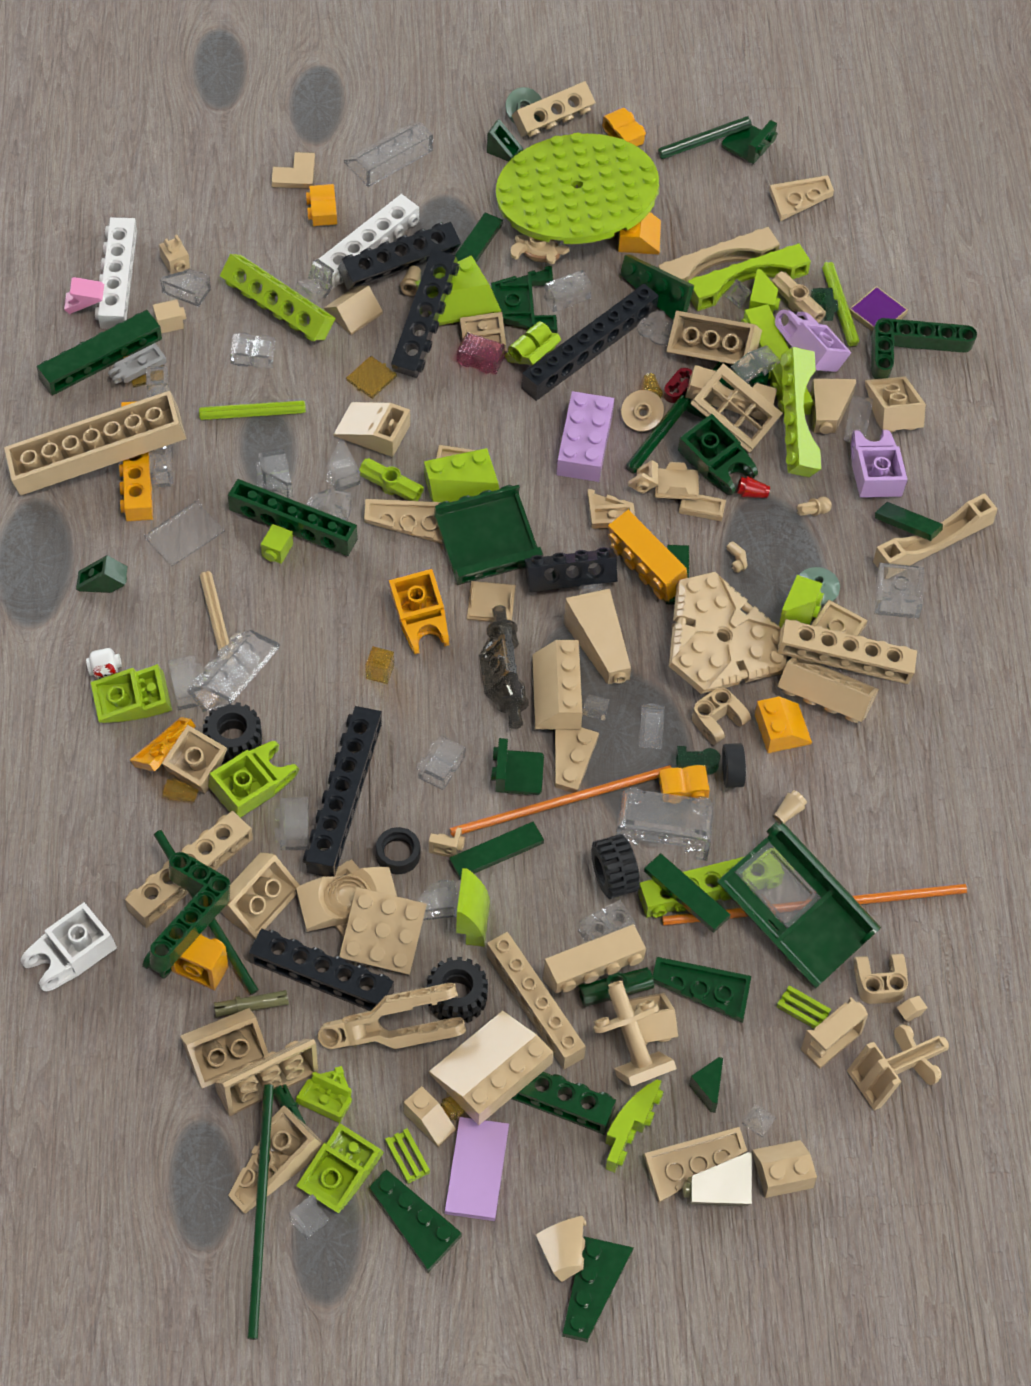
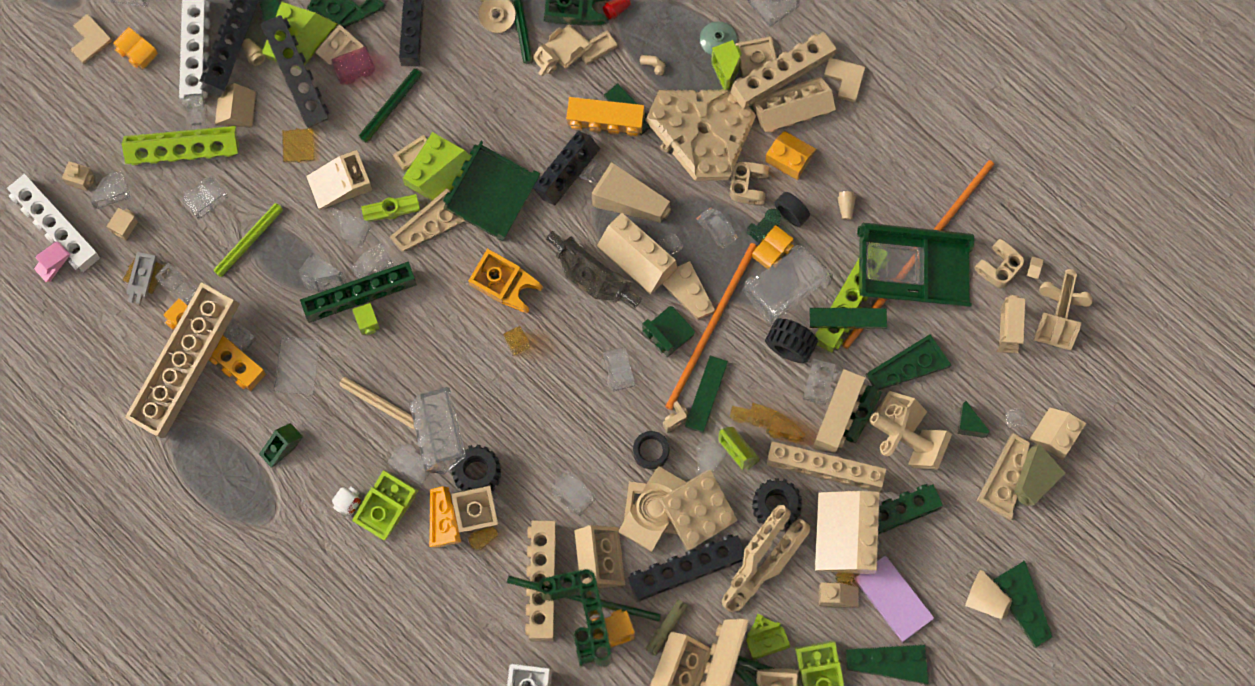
camera: 40 degrees left, 15 degrees up
dark green brick [37,310,162,396] -> none
lime brick [208,741,299,818] -> none
black brick [303,706,382,877] -> none
lime tile [385,1128,430,1184] -> none
tan piece [467,581,516,624] -> none
lime plate [504,322,561,365] -> none
lavender brick [557,391,614,482] -> none
tan wing [587,489,635,529] -> none
lime slope [605,1079,664,1173] -> none
lime tile [776,985,831,1029] -> none
none -> dark green axle [359,68,422,143]
none -> clear yellow slope [730,403,805,443]
none -> tan tile [824,58,865,102]

